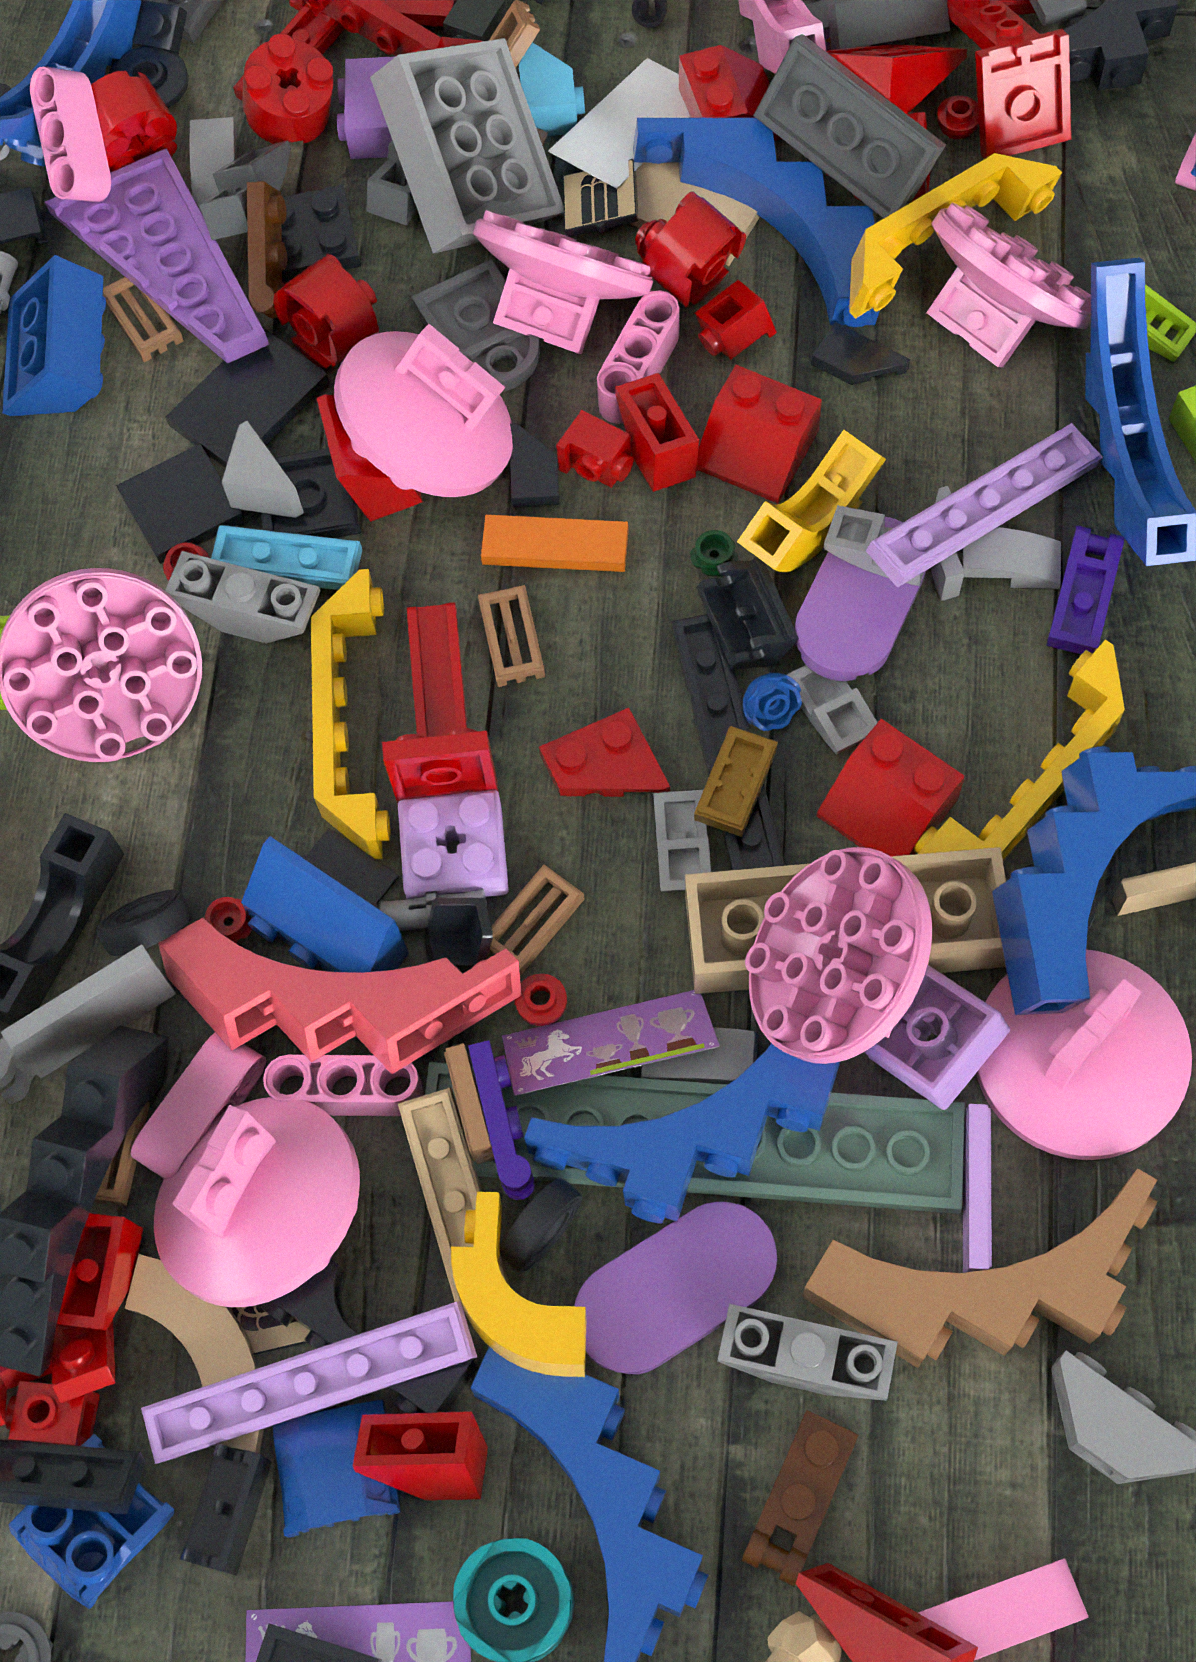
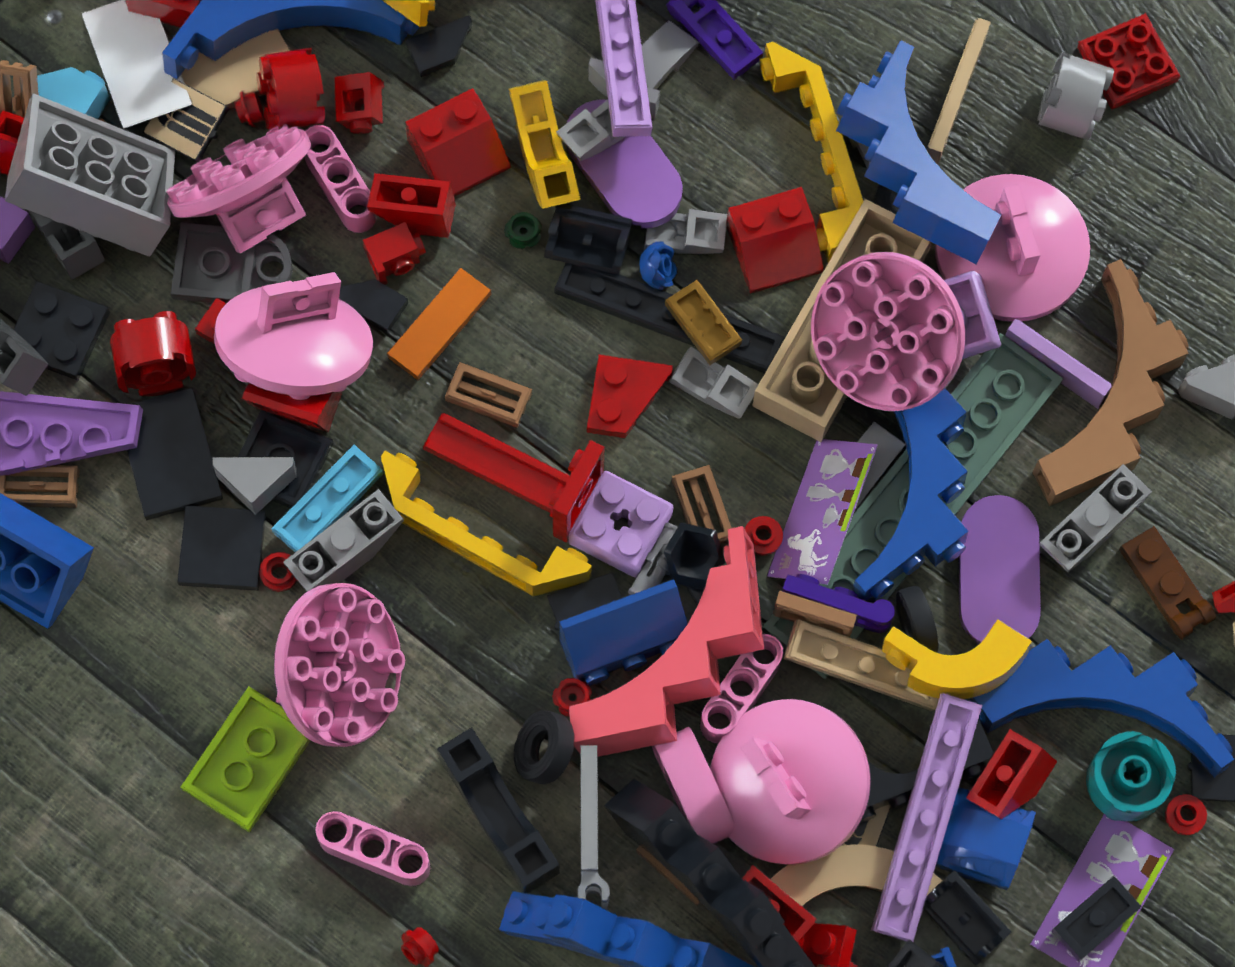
camera: 65 degrees left, 5 degrees up
reddish brown plate [247,181,287,321] -> none

